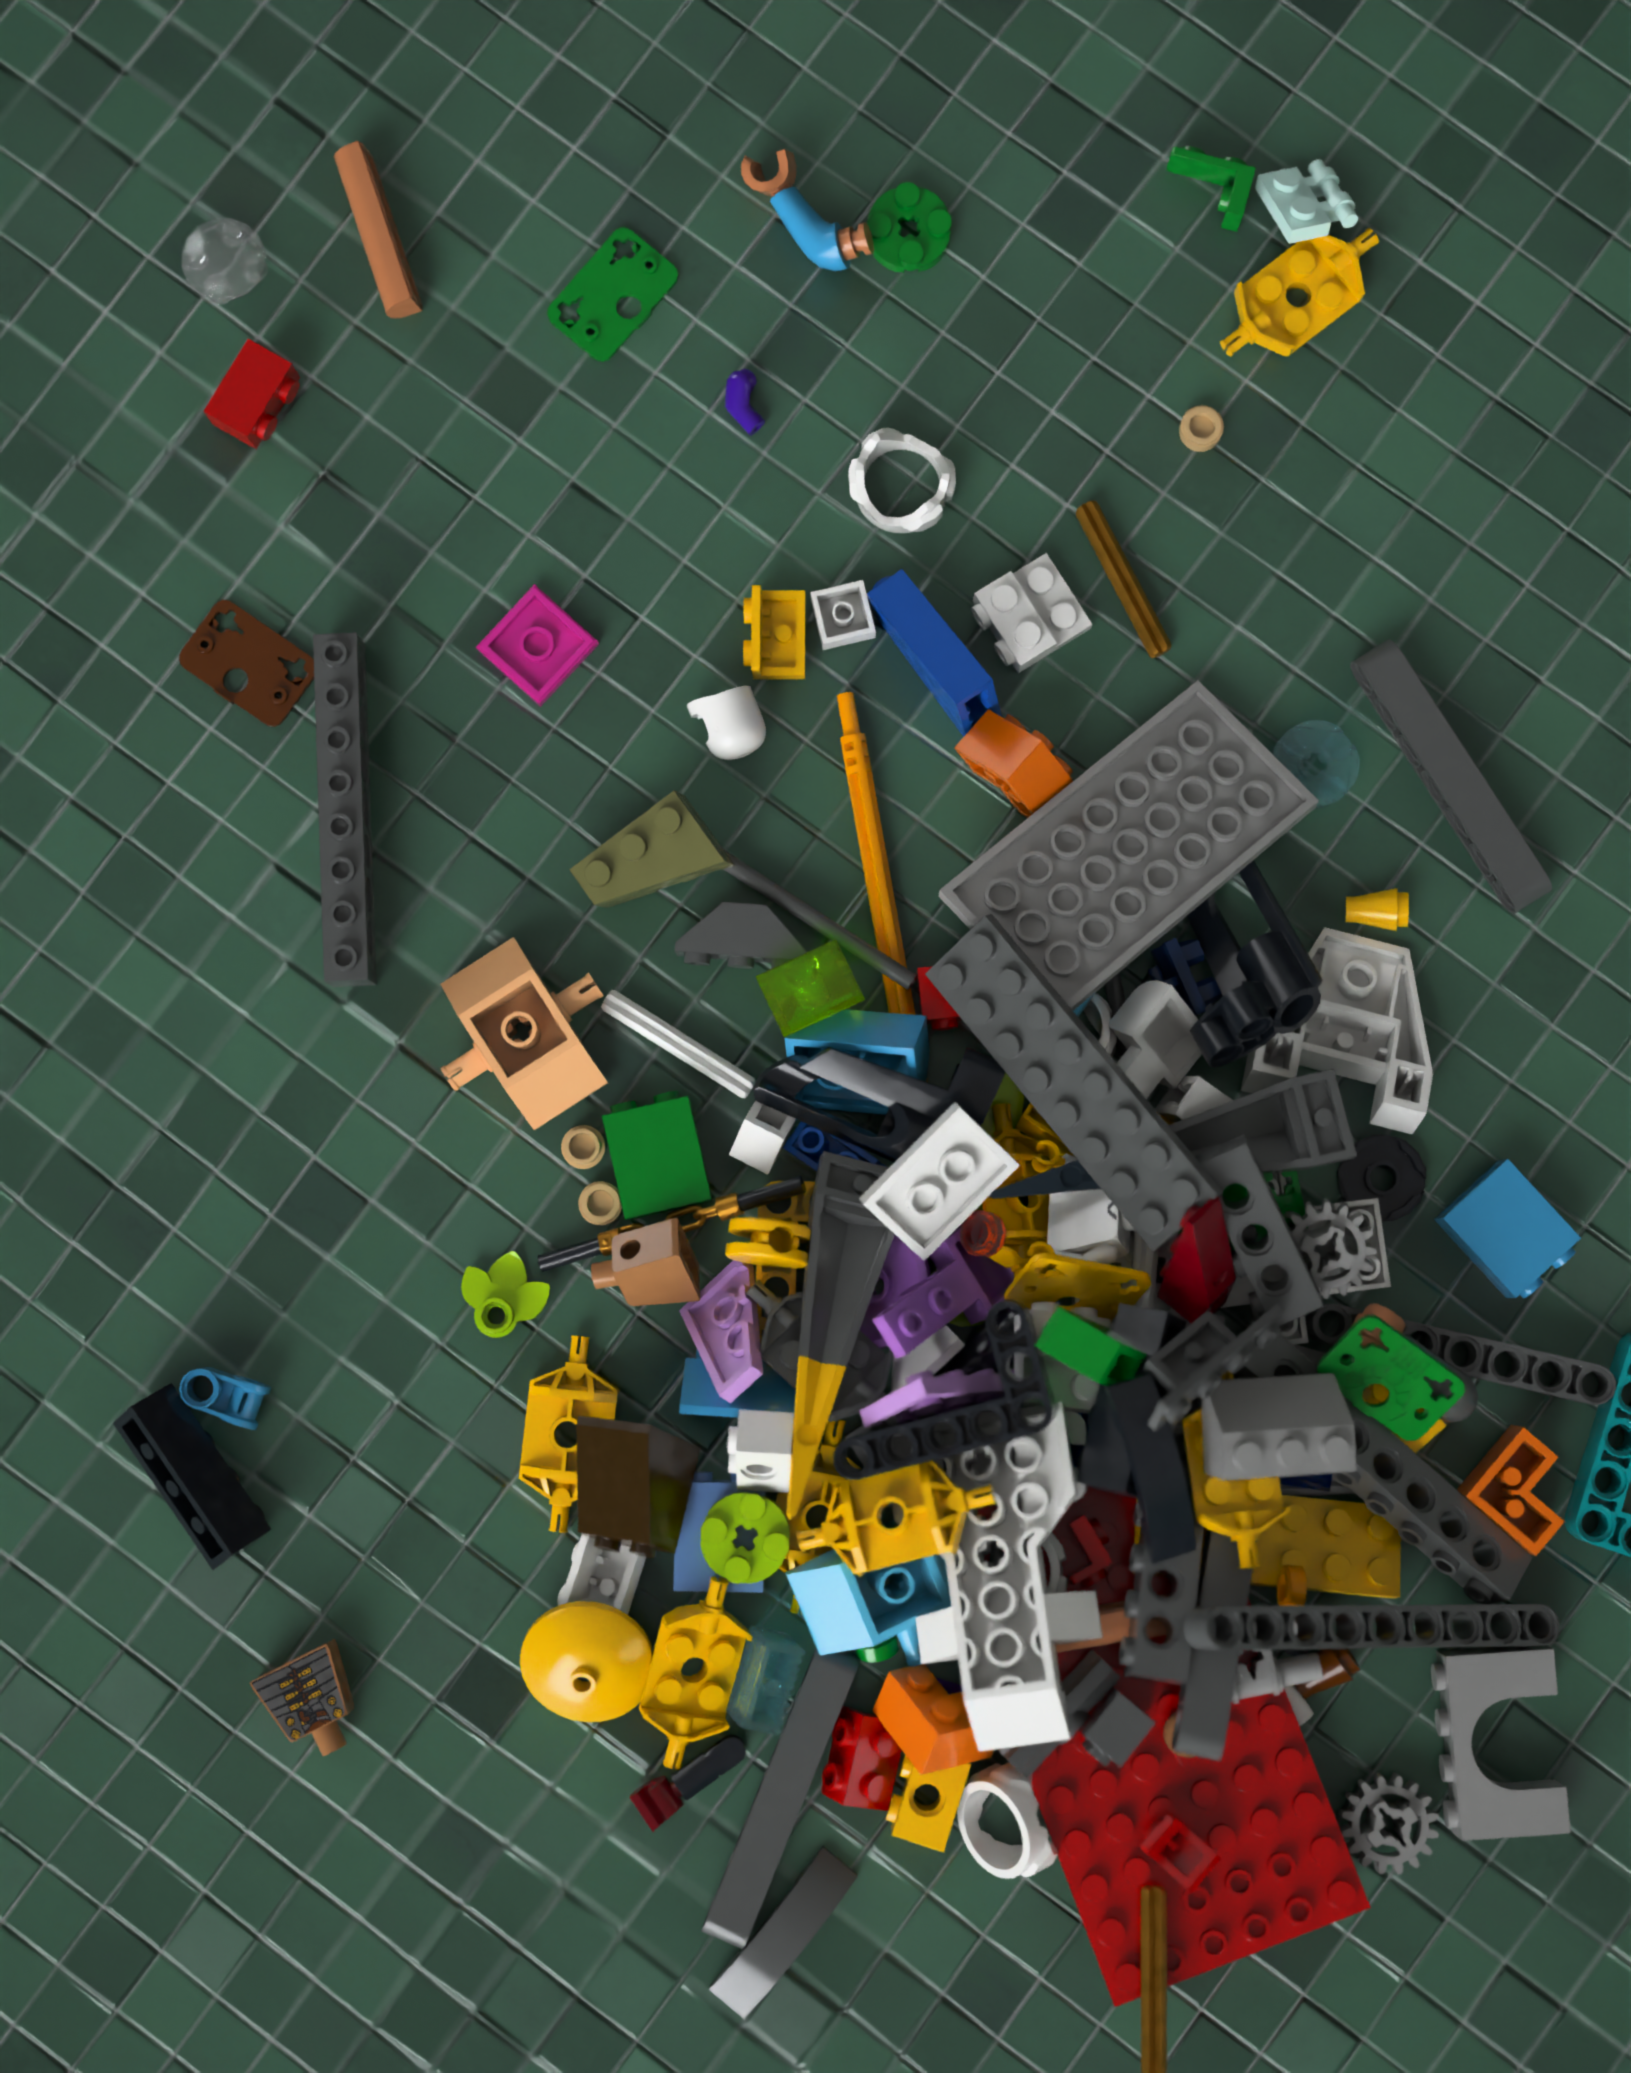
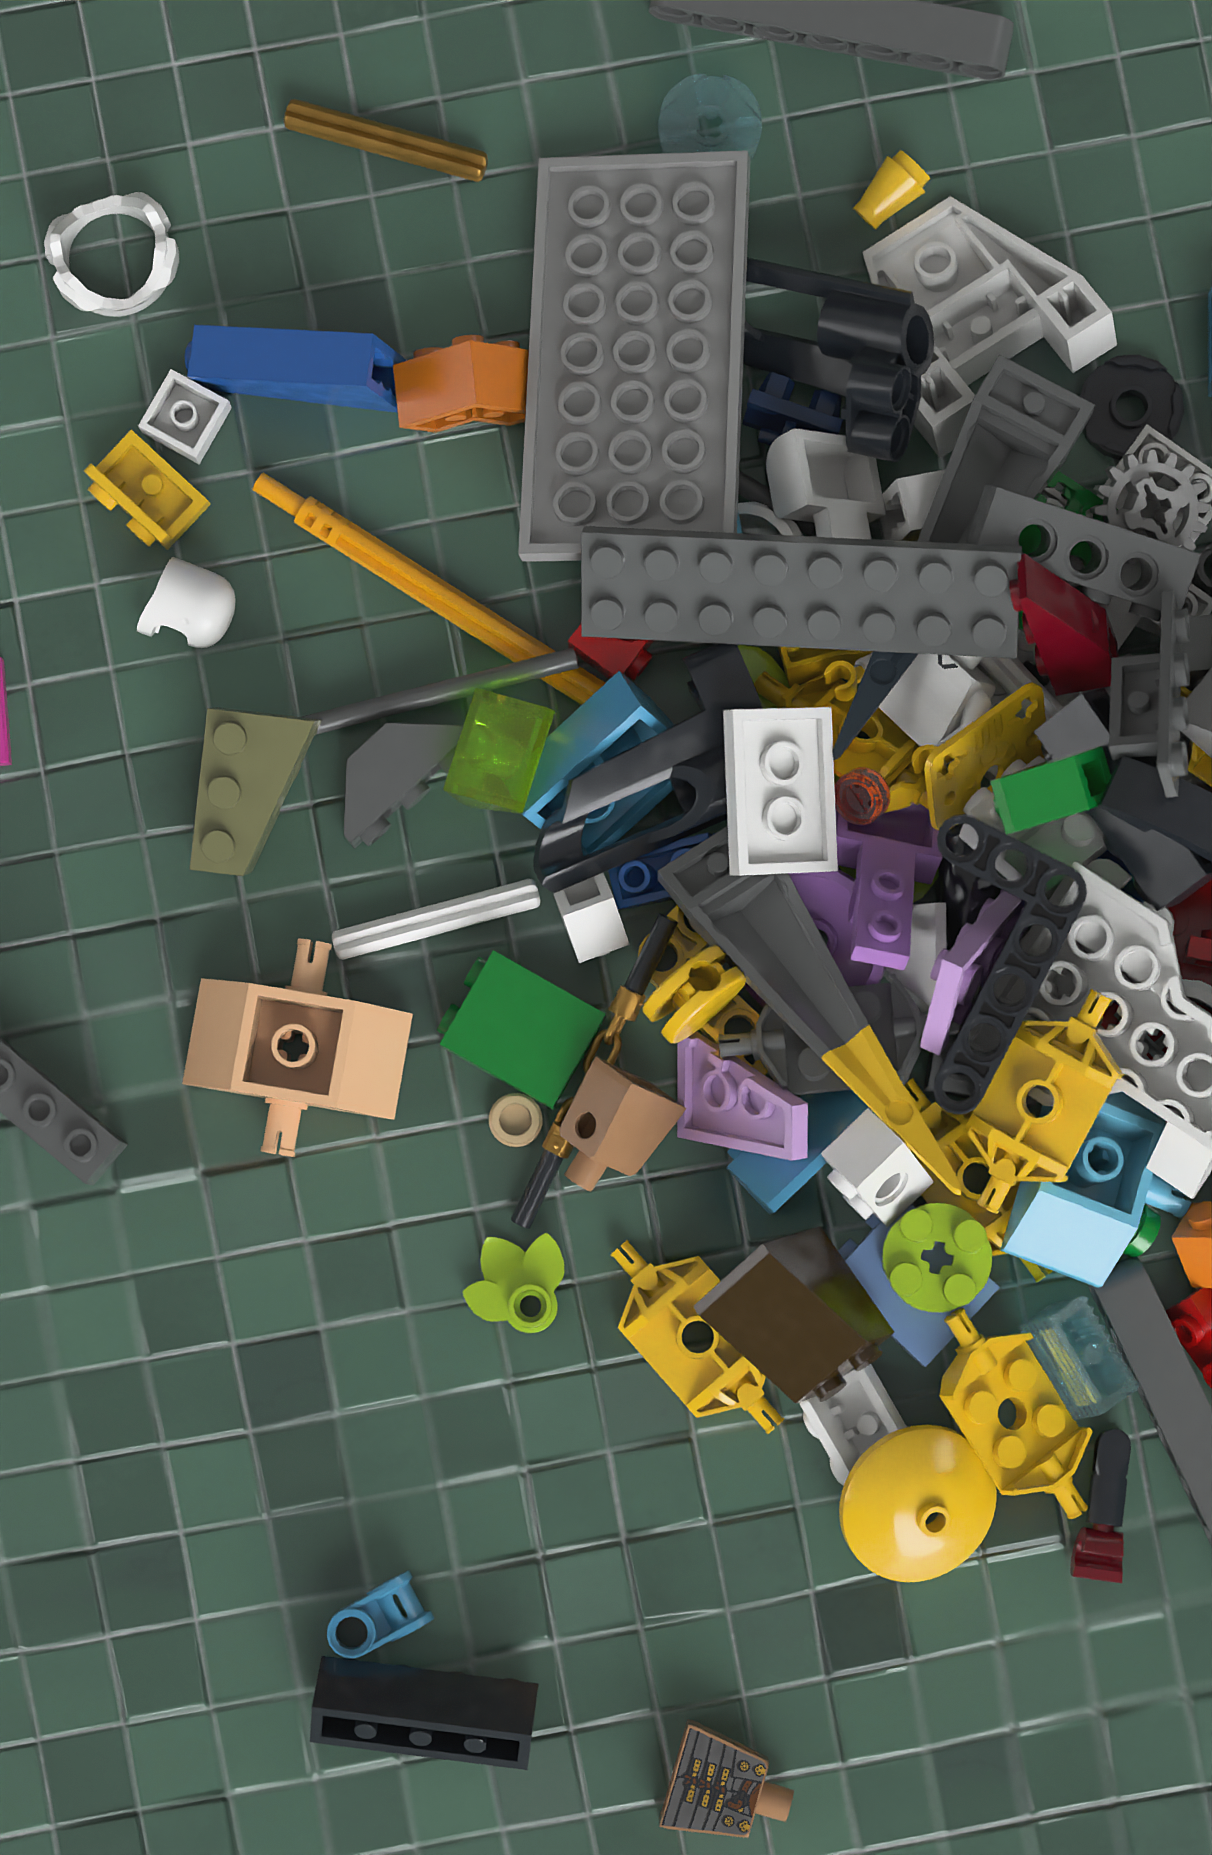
camera: 50 degrees left, 0 degrees up
tan plate [561,1125,606,1169] -> none
white plate [971,553,1093,673] -> none

